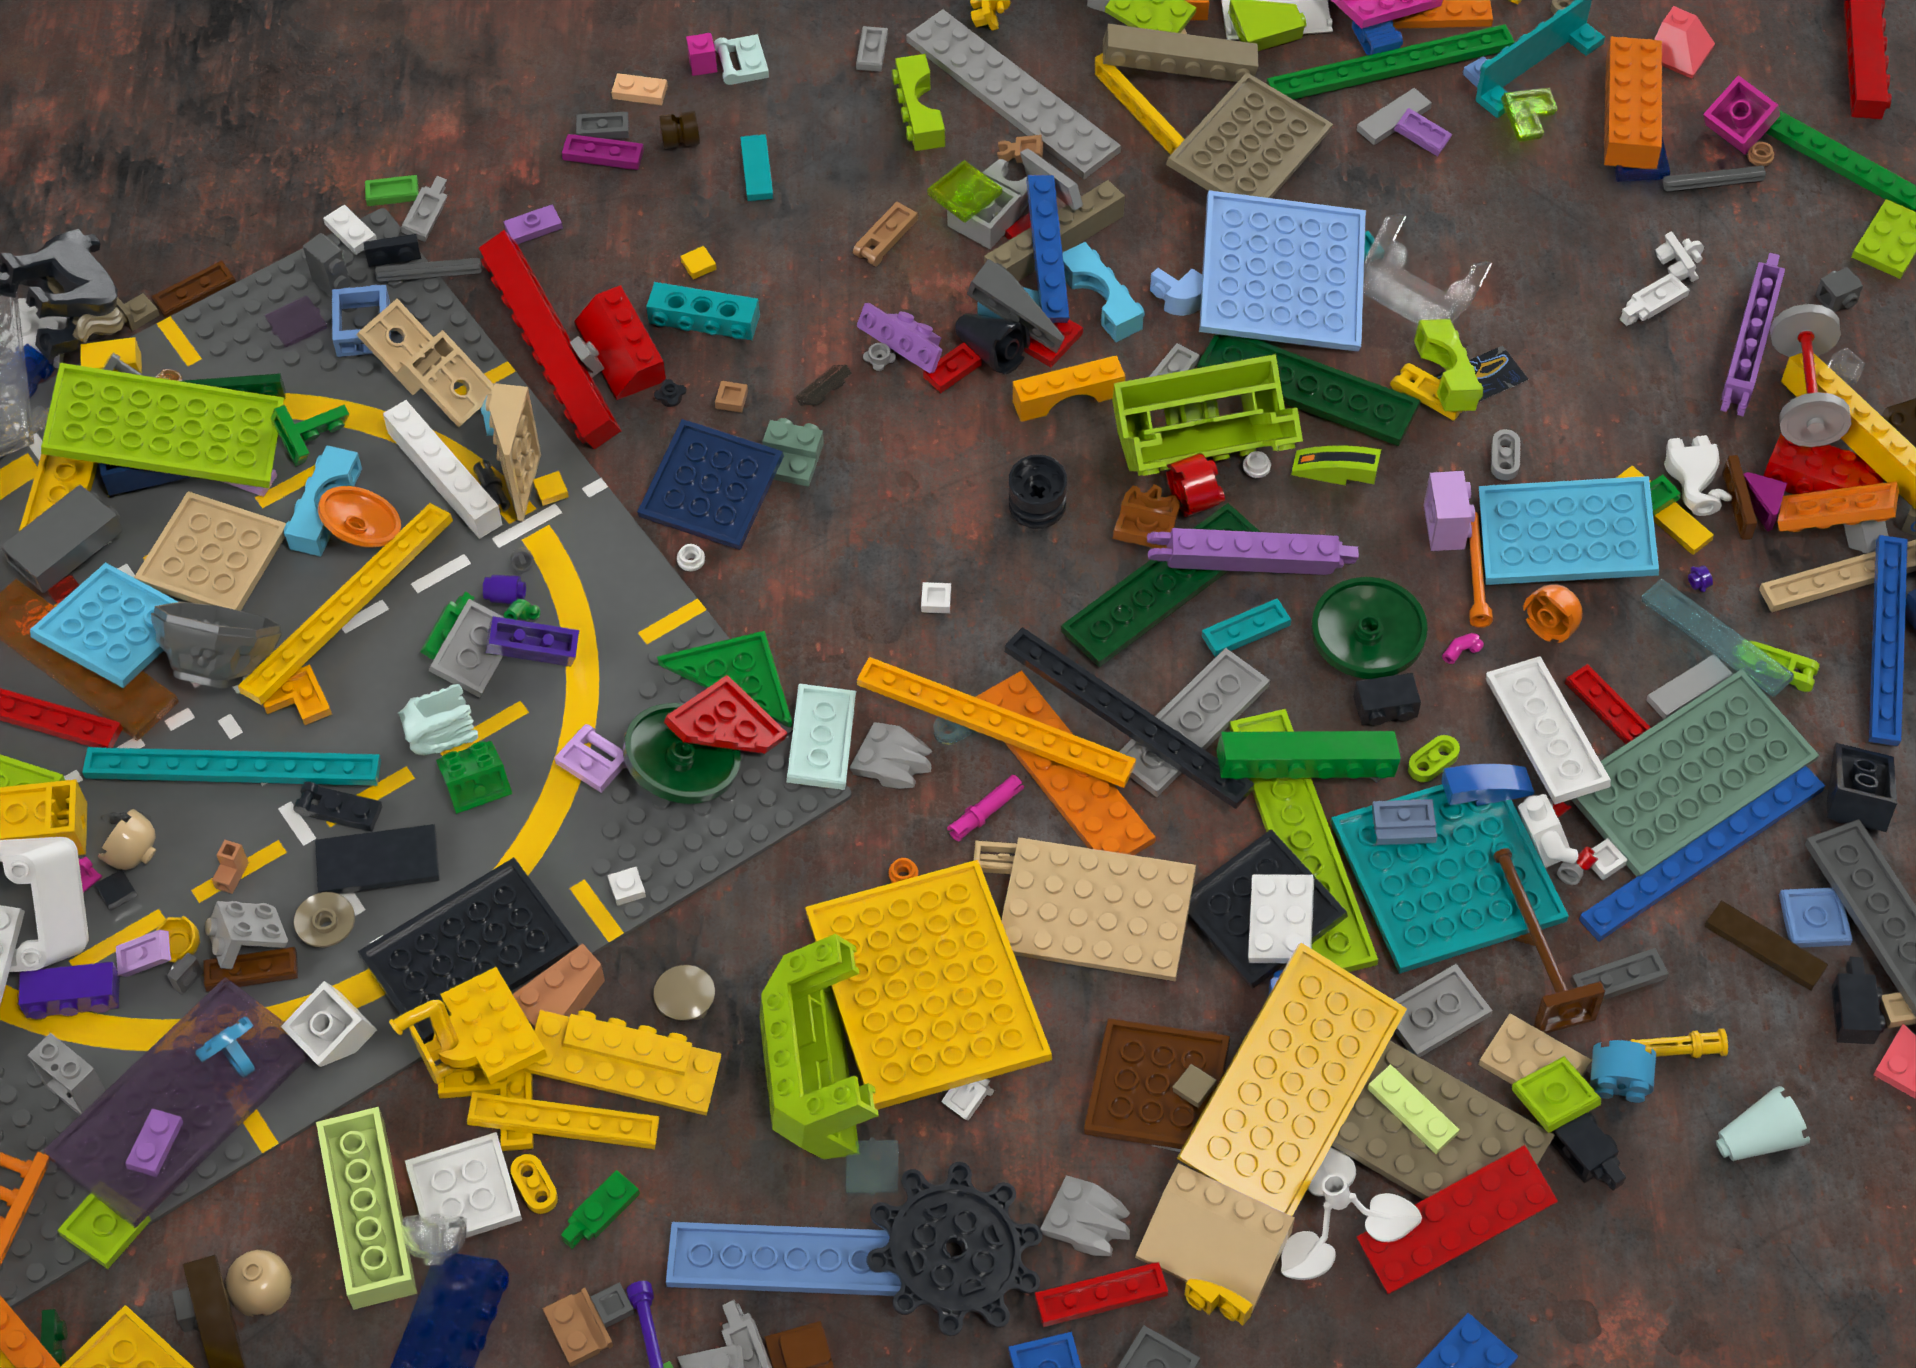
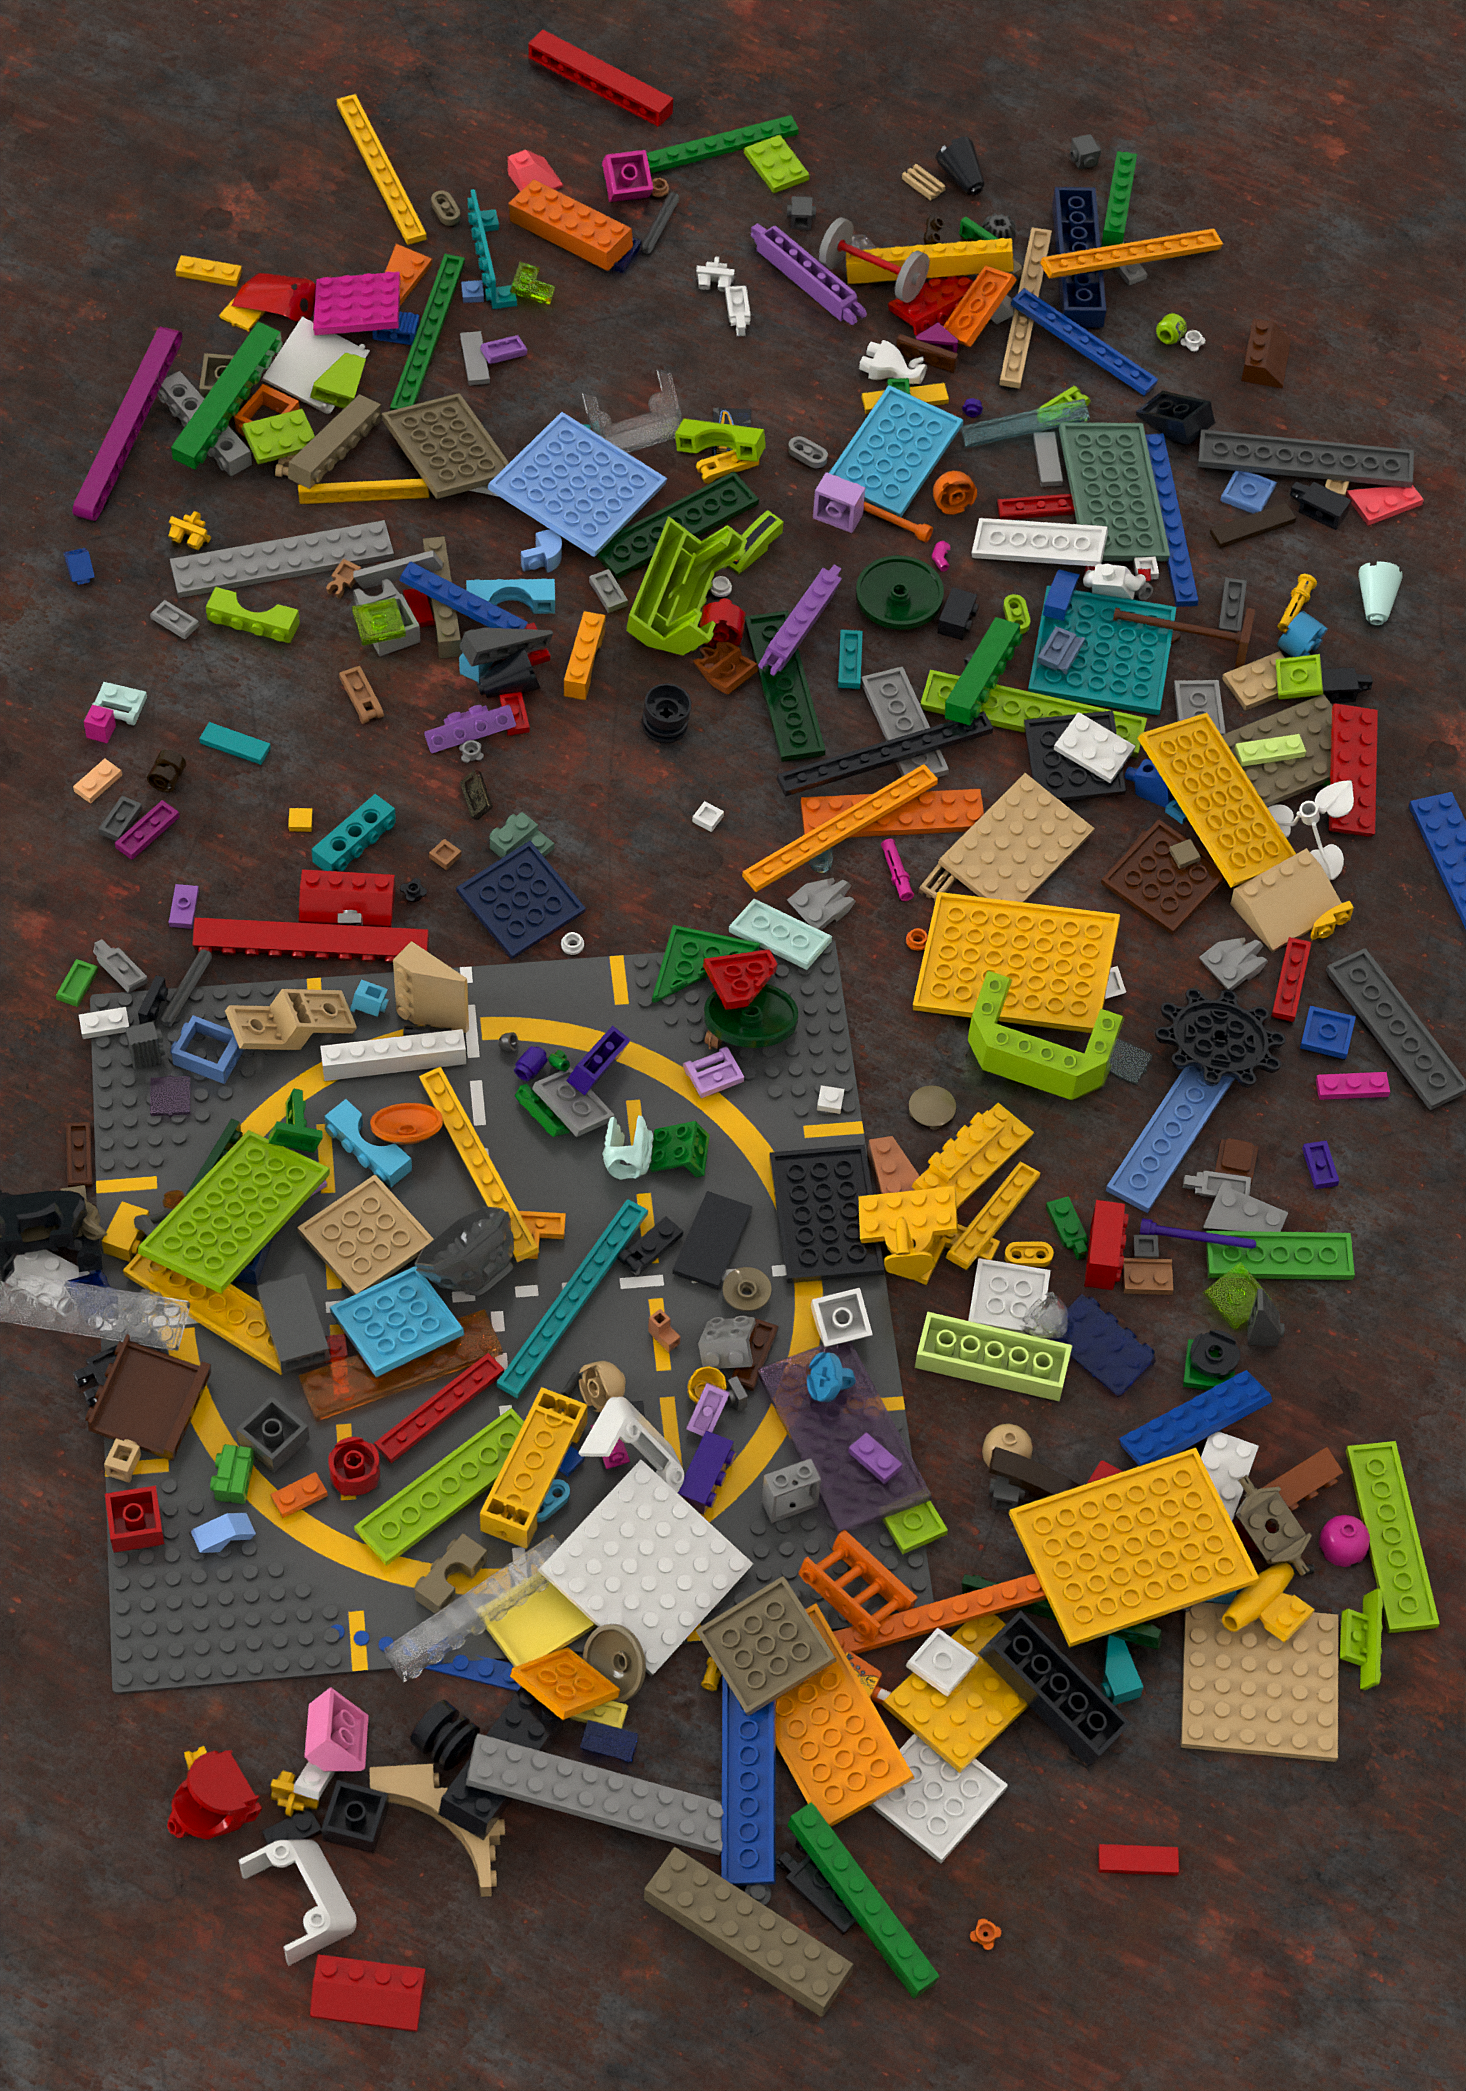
camera: 65 degrees left, 0 degrees up
none -> red brick [1084,1200,1129,1290]

